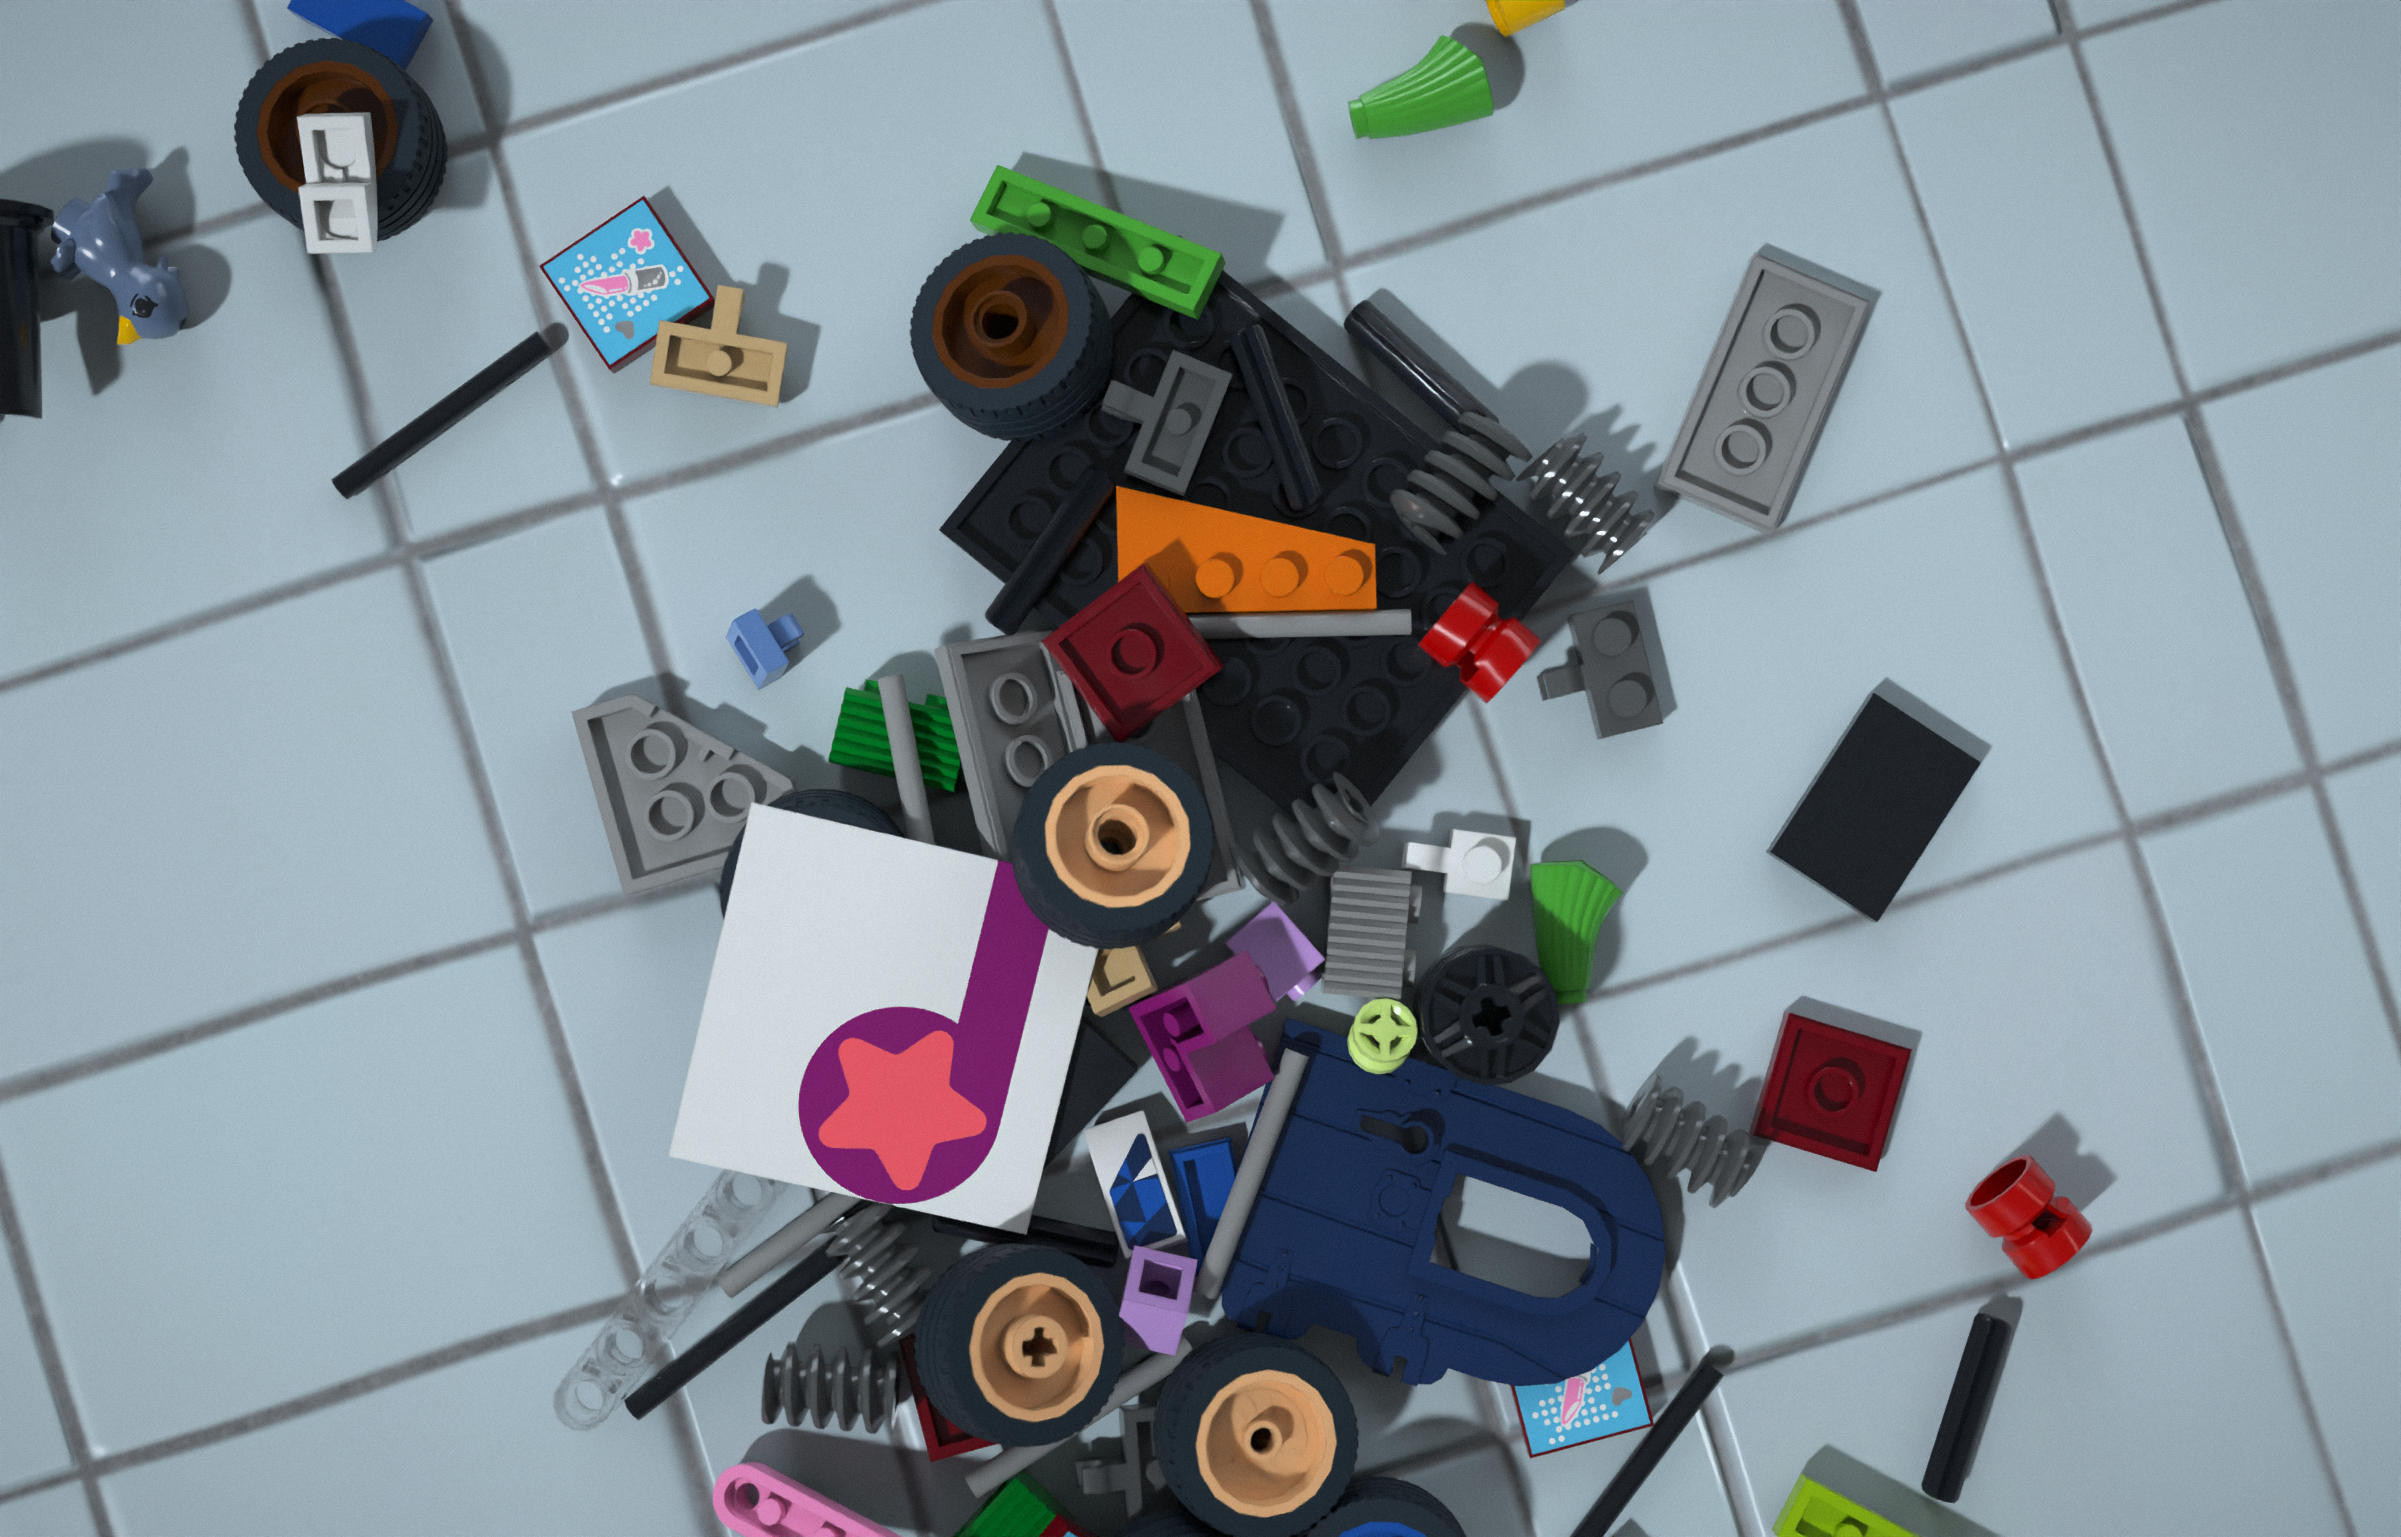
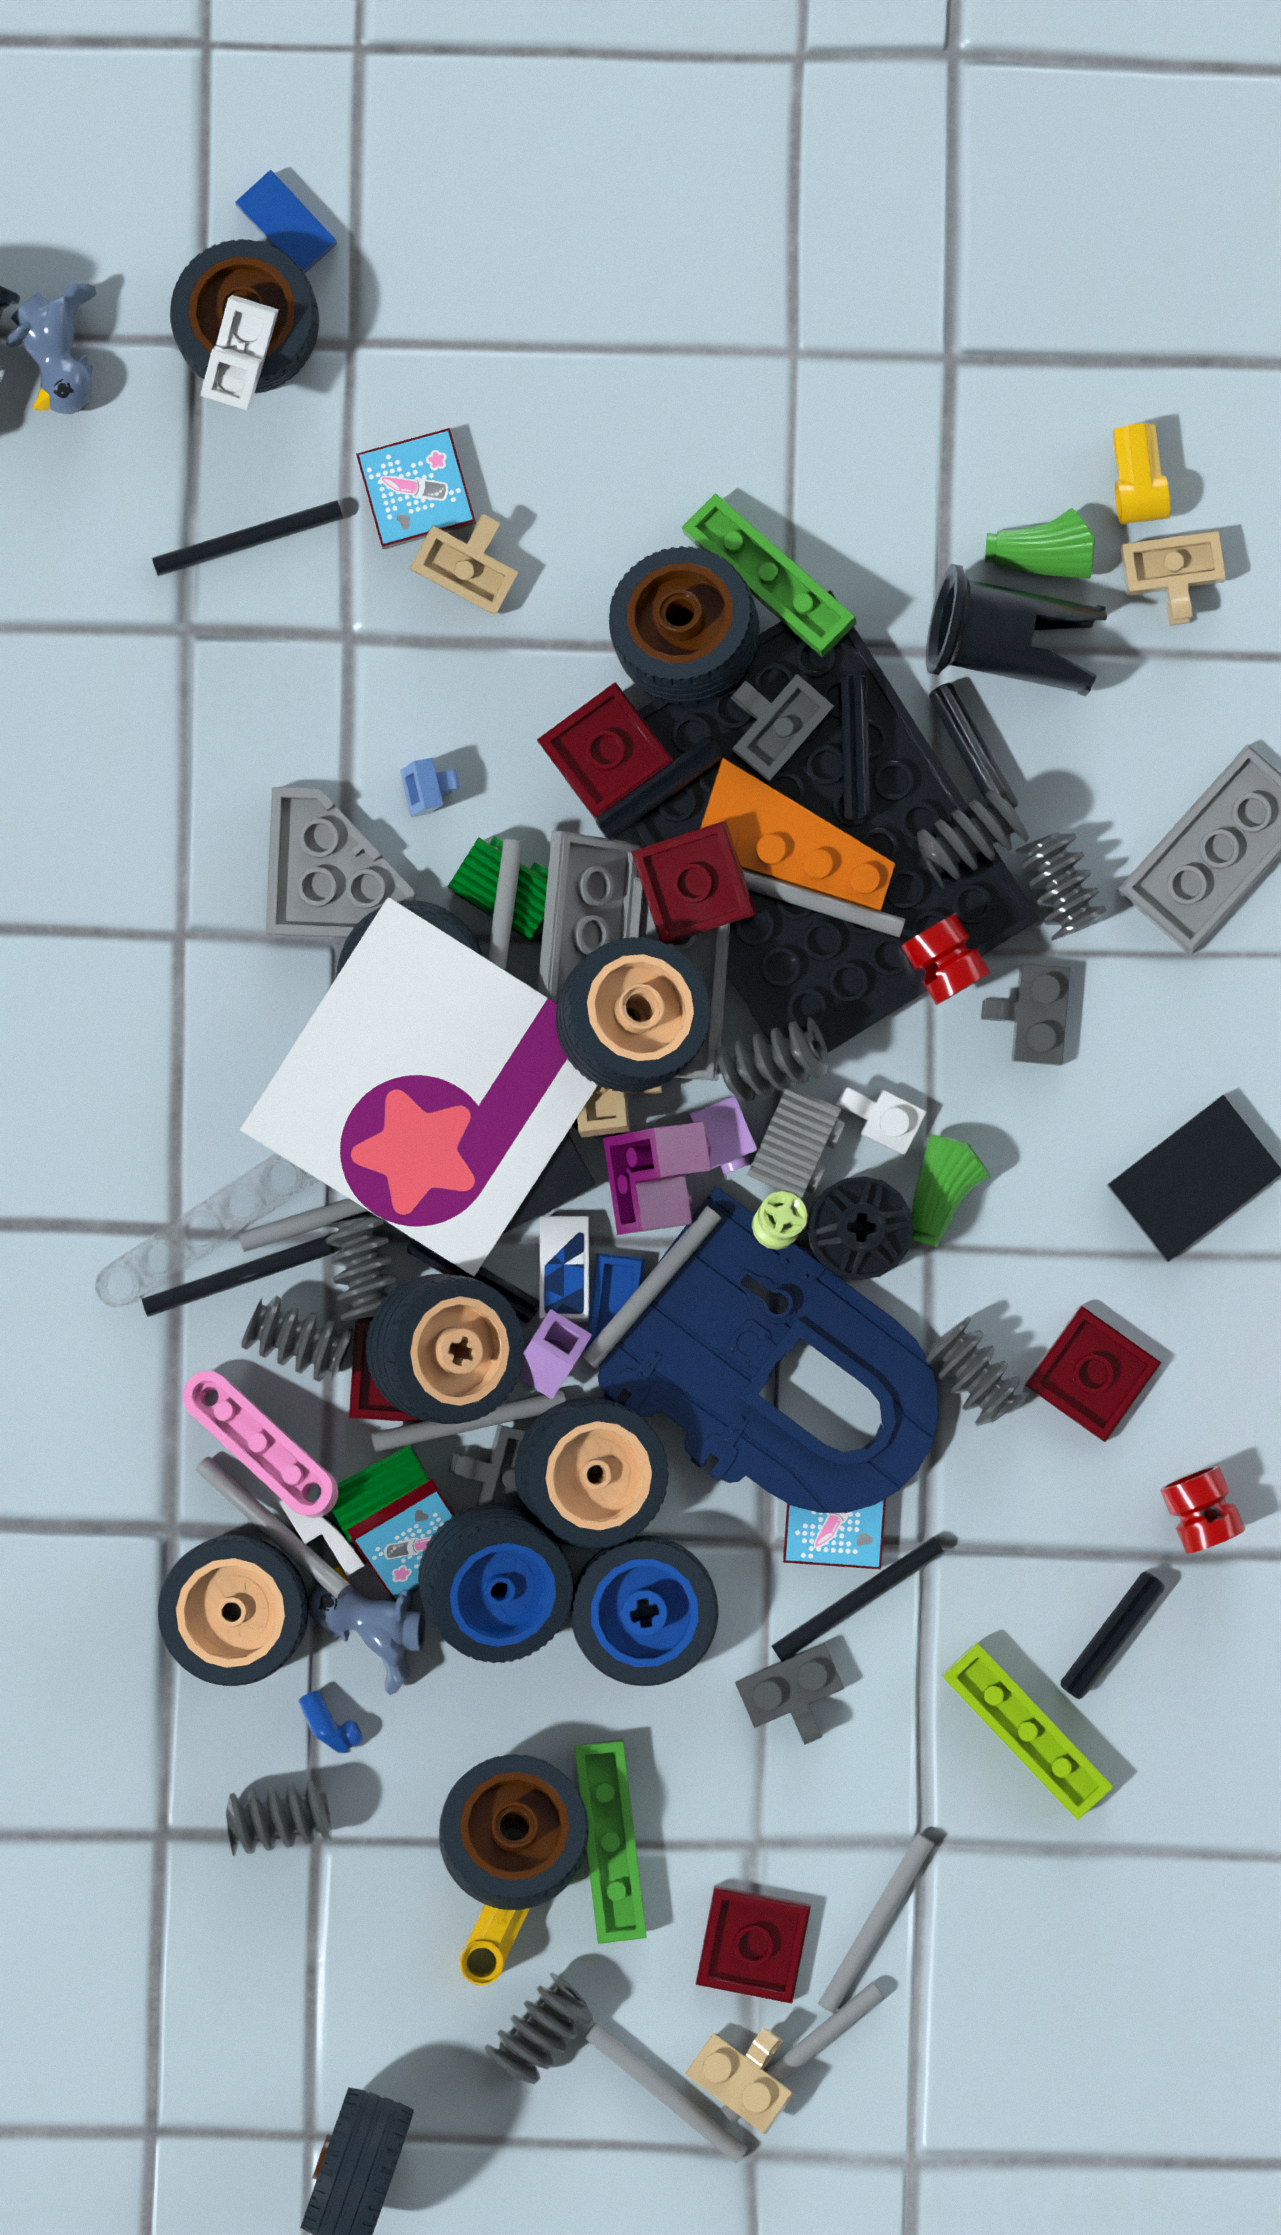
camera: 15 degrees right, 0 degrees up
none -> dark red tile [537,682,674,820]
none -> black piece [926,564,1107,696]
none -> tan plate [1120,531,1226,626]

